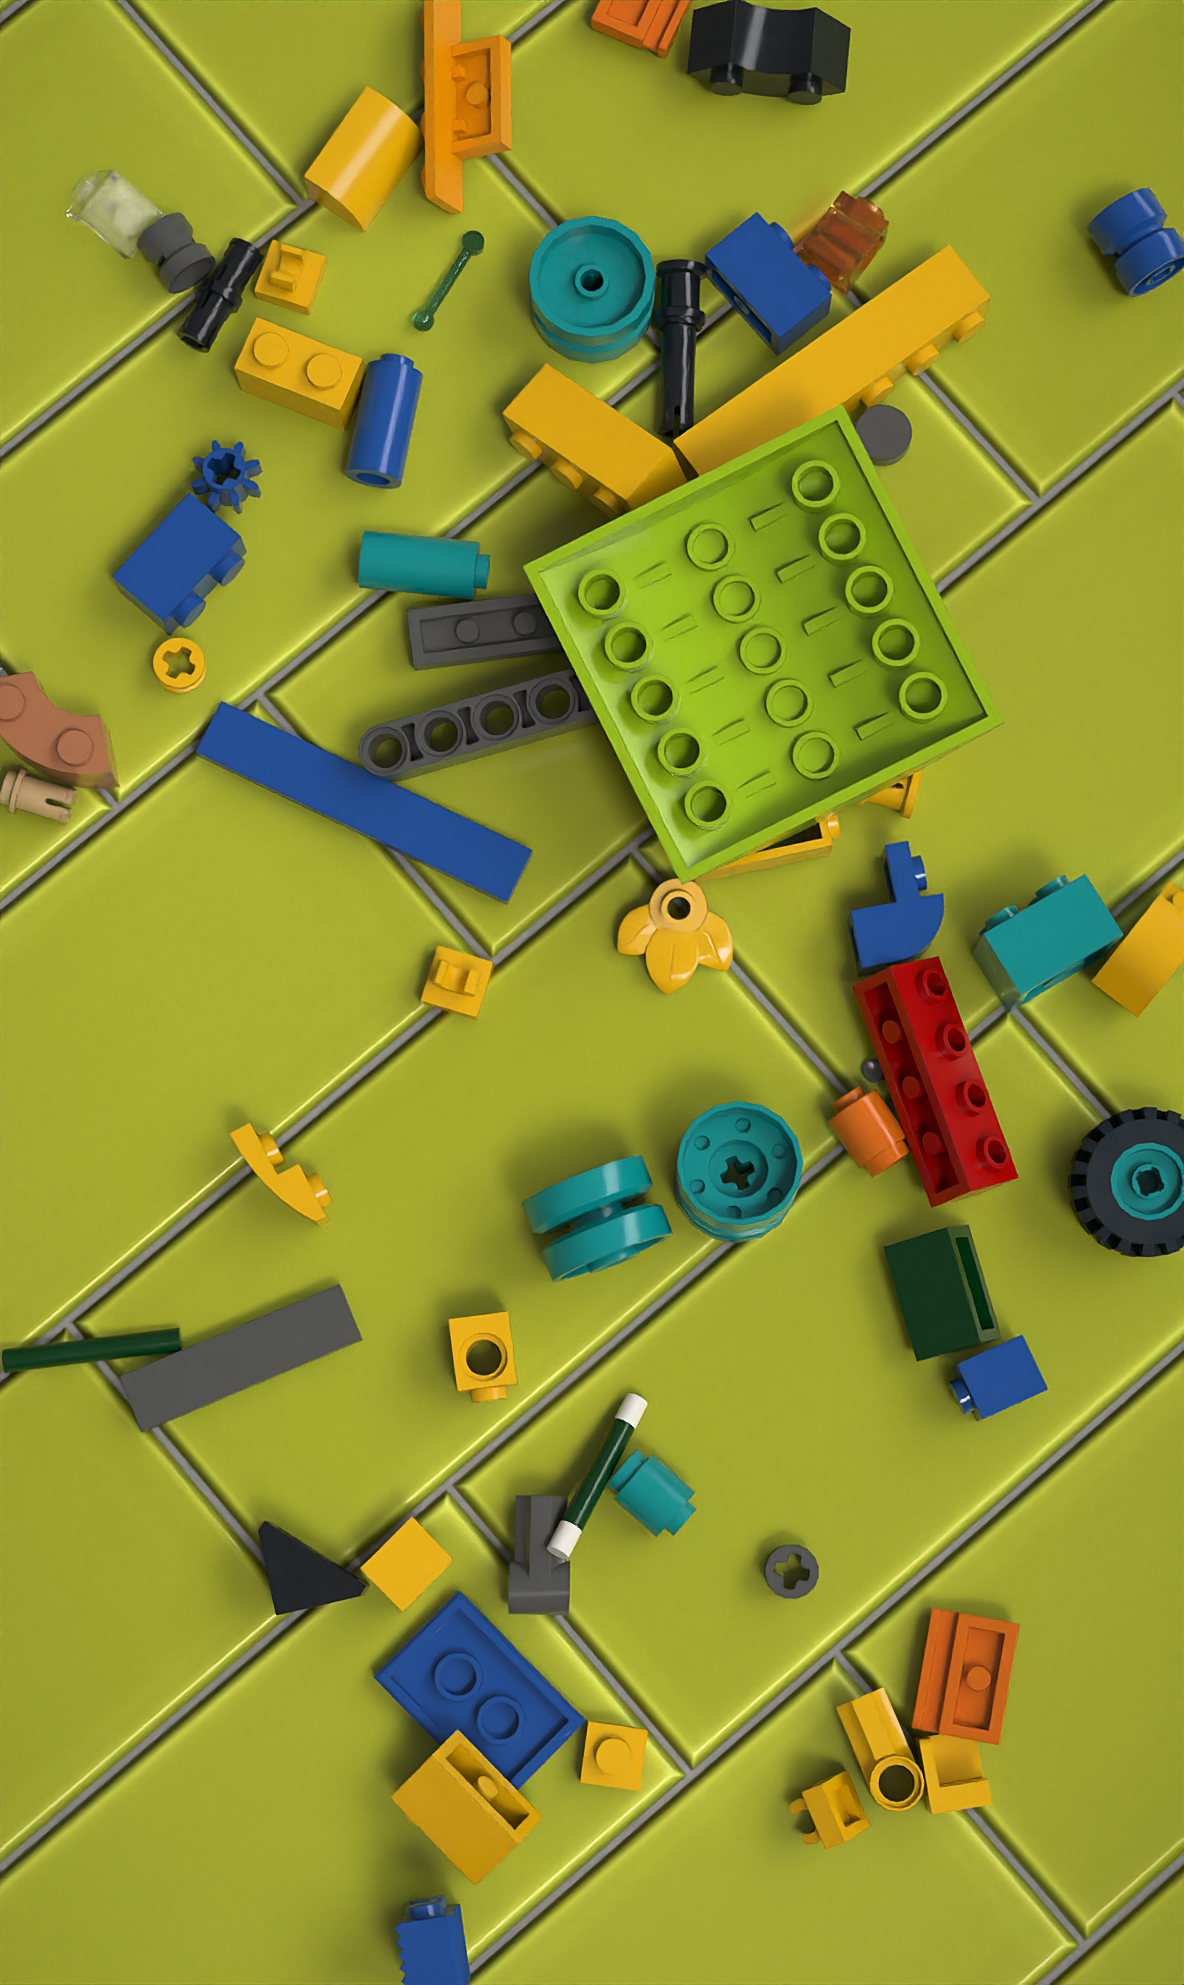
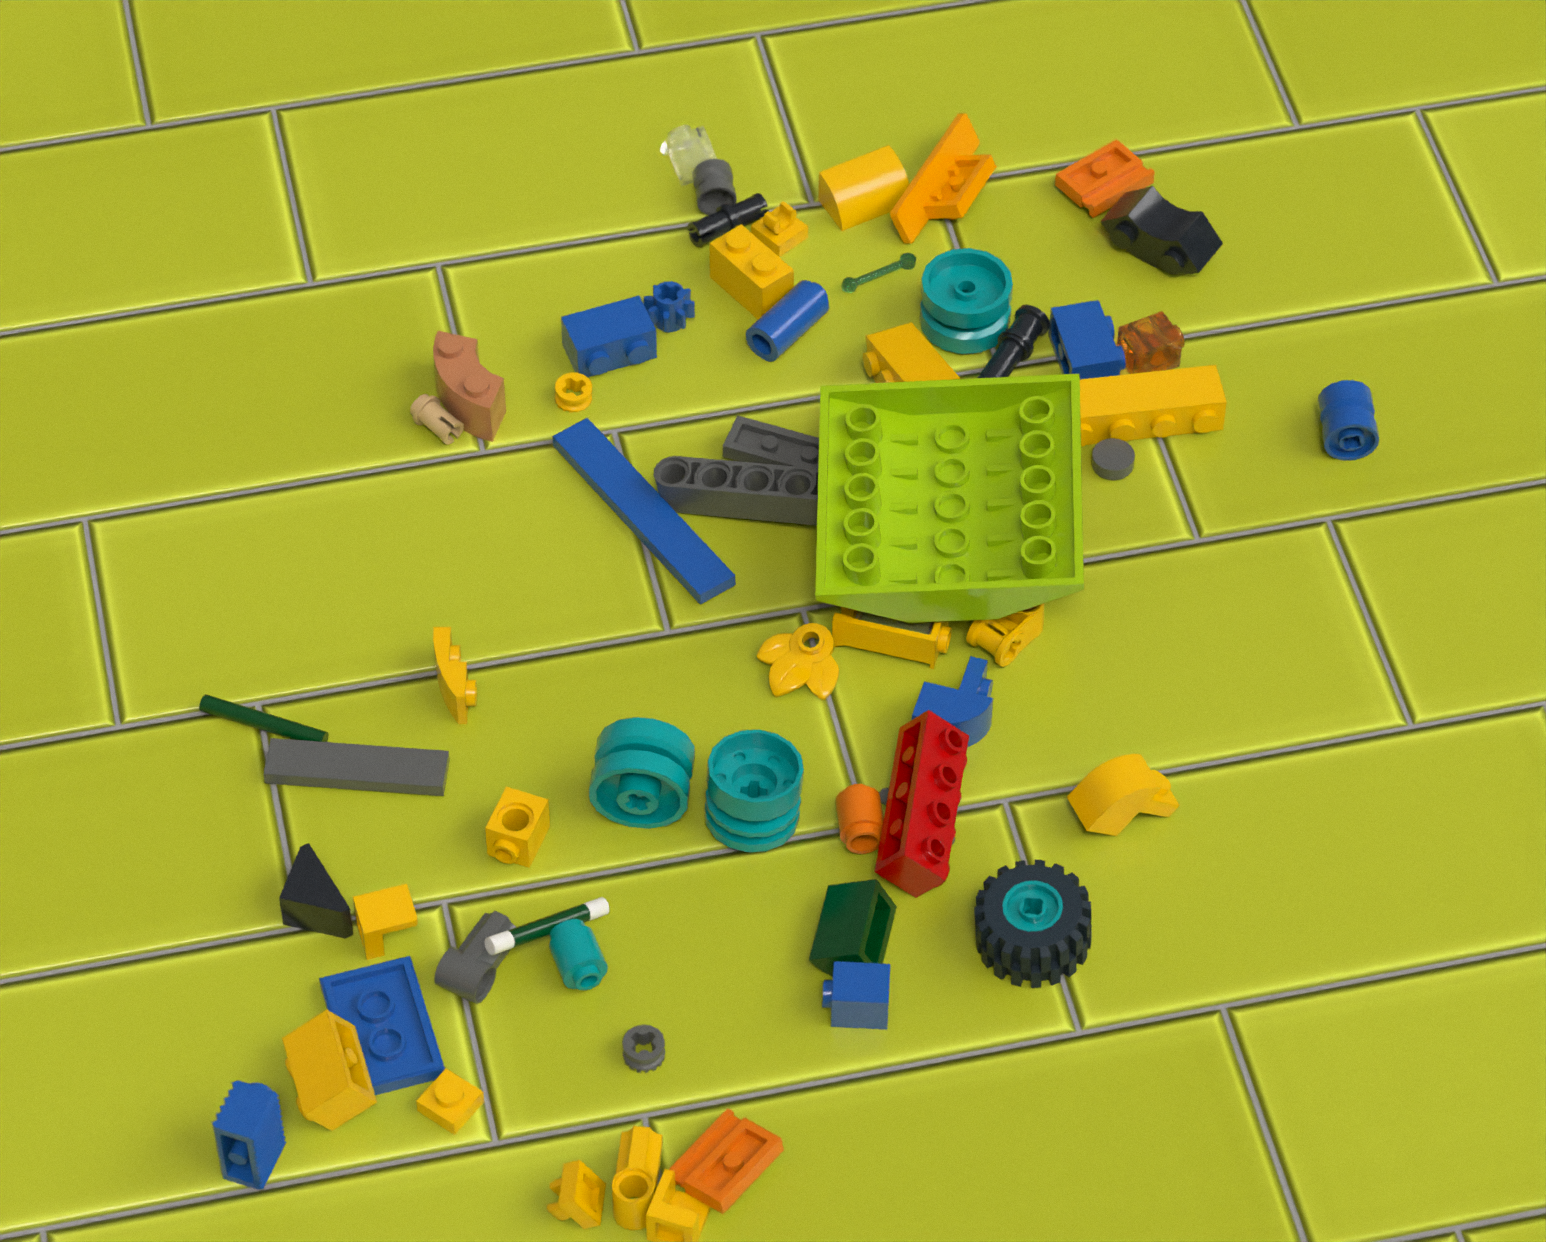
camera: 25 degrees right, 30 degrees down
teal brick [358,530,490,599] -> none
yellow tile [420,945,494,1020] -> none
teal brick [972,874,1123,1013] -> none

